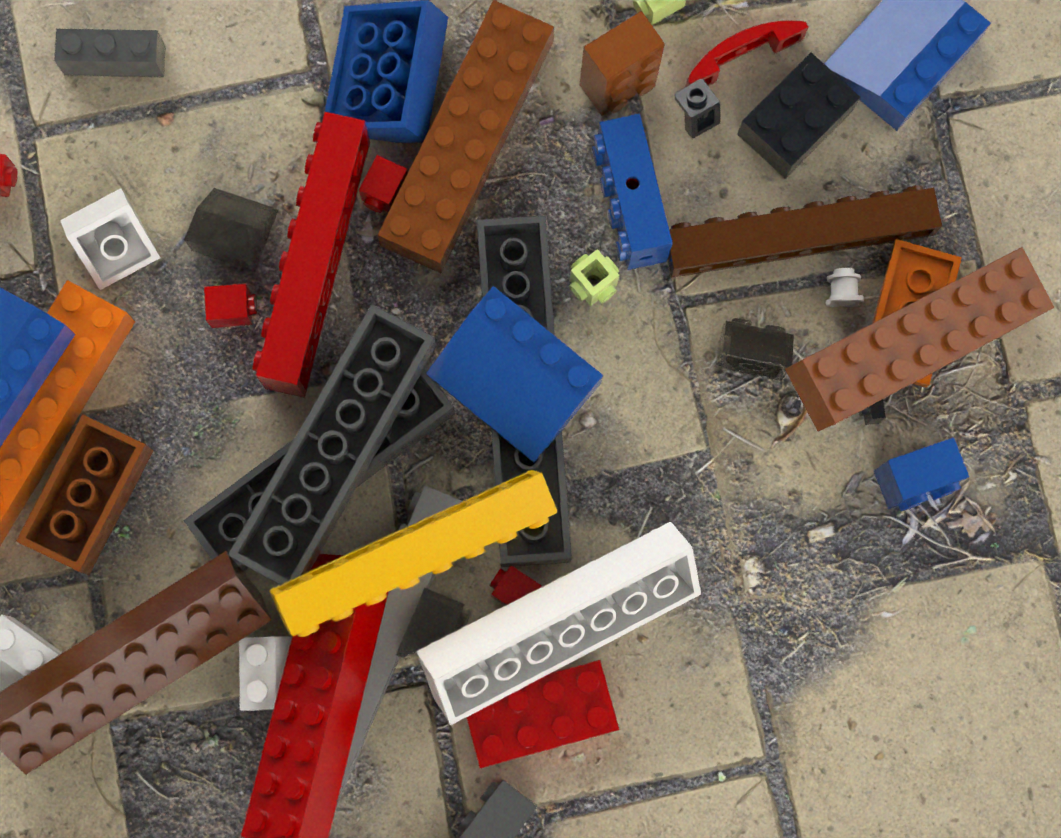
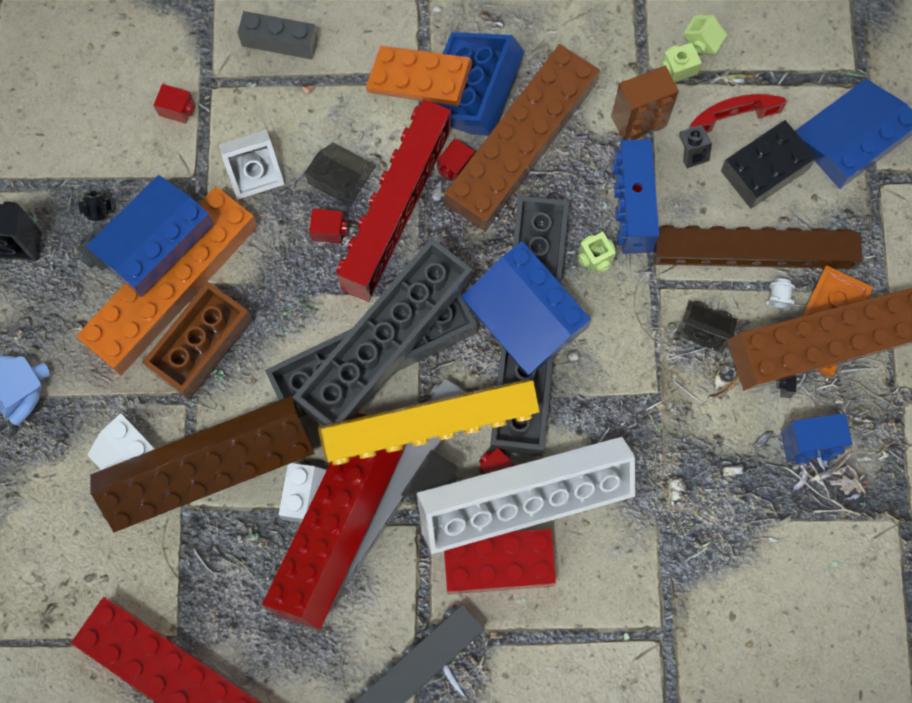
camera: 15 degrees right, 5 degrees down
none -> orange plate [366,46,473,106]

